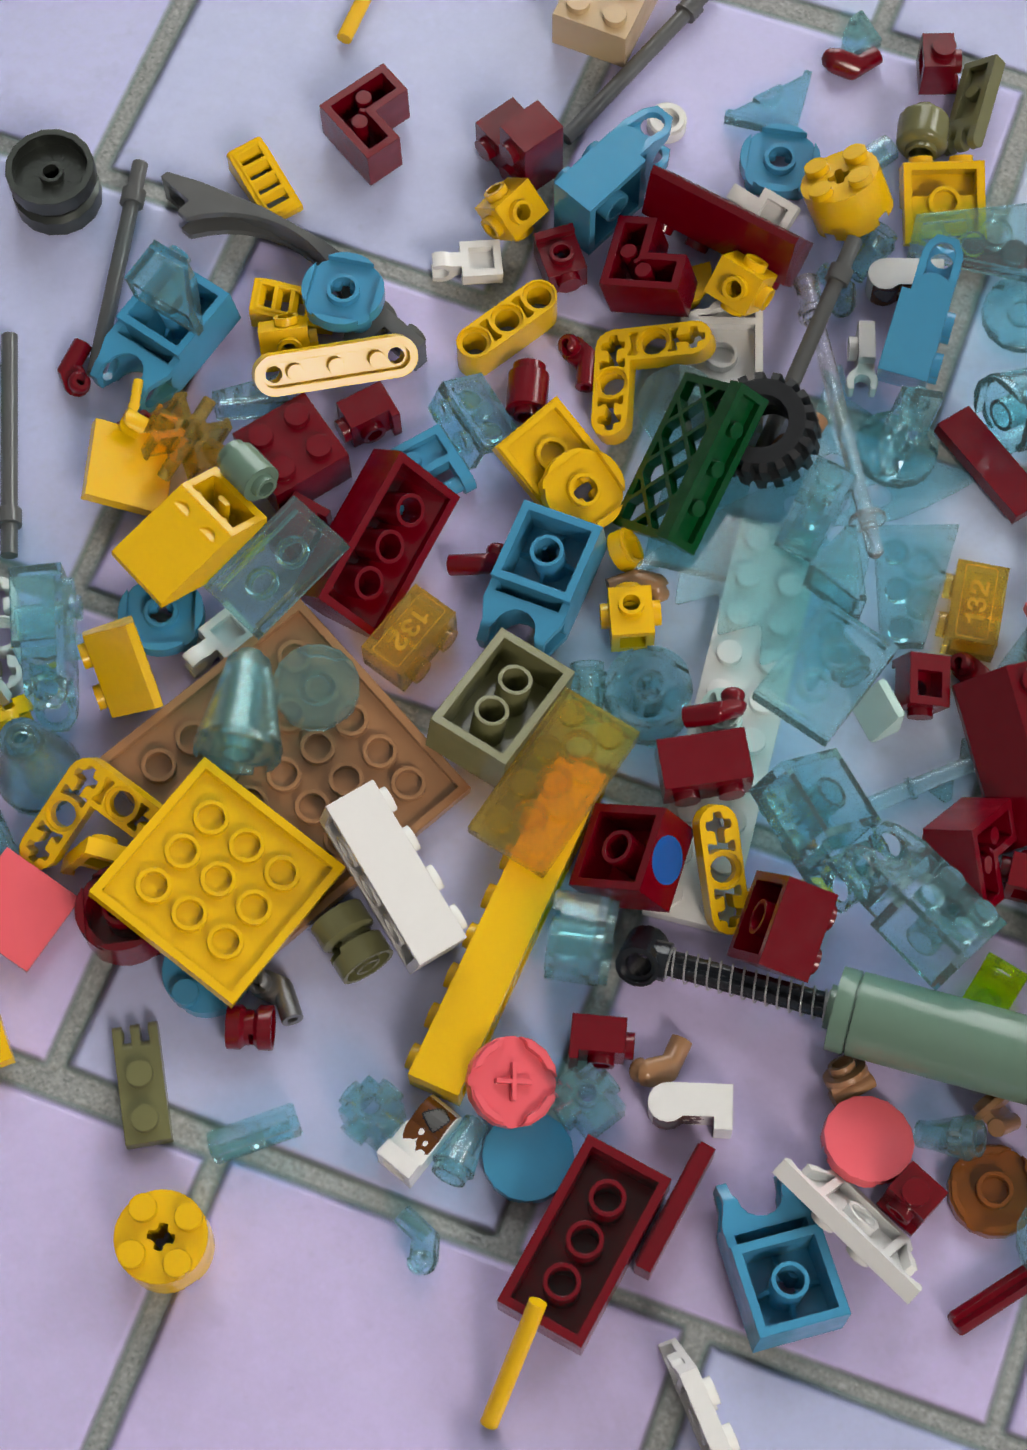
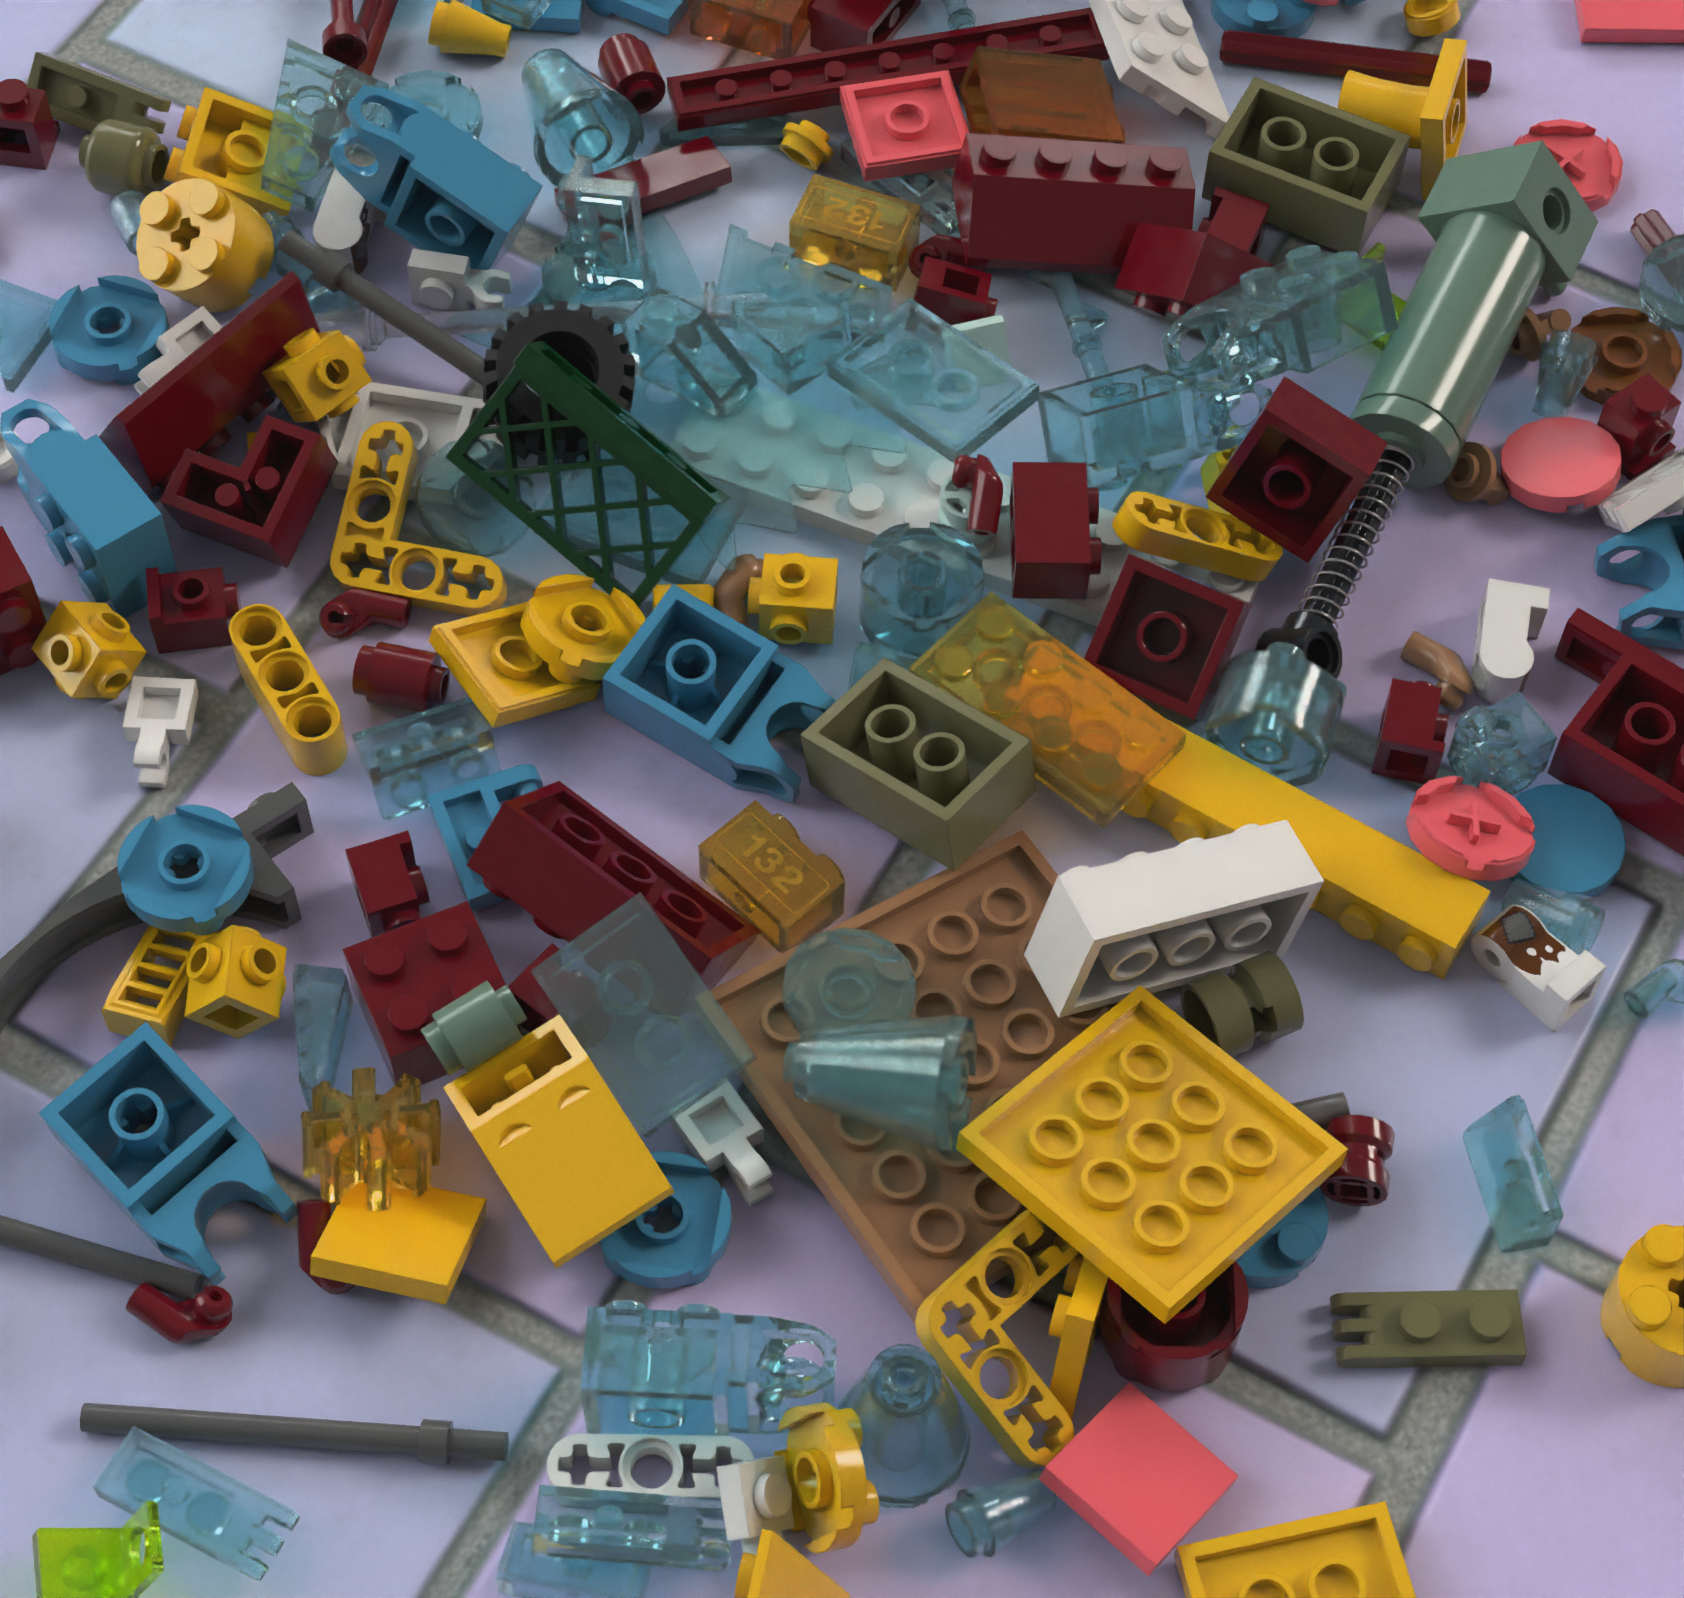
camera: 85 degrees left, 10 degrees down
yellow slope [77,615,164,718] -> none
yellow hand [118,378,149,440] -> none
clear light blue slope [124,239,204,336] -> none
plate [251,333,418,397] -> none
clear light blue brick [338,1075,407,1151] -> none
dark red arm [446,543,504,576] -> none

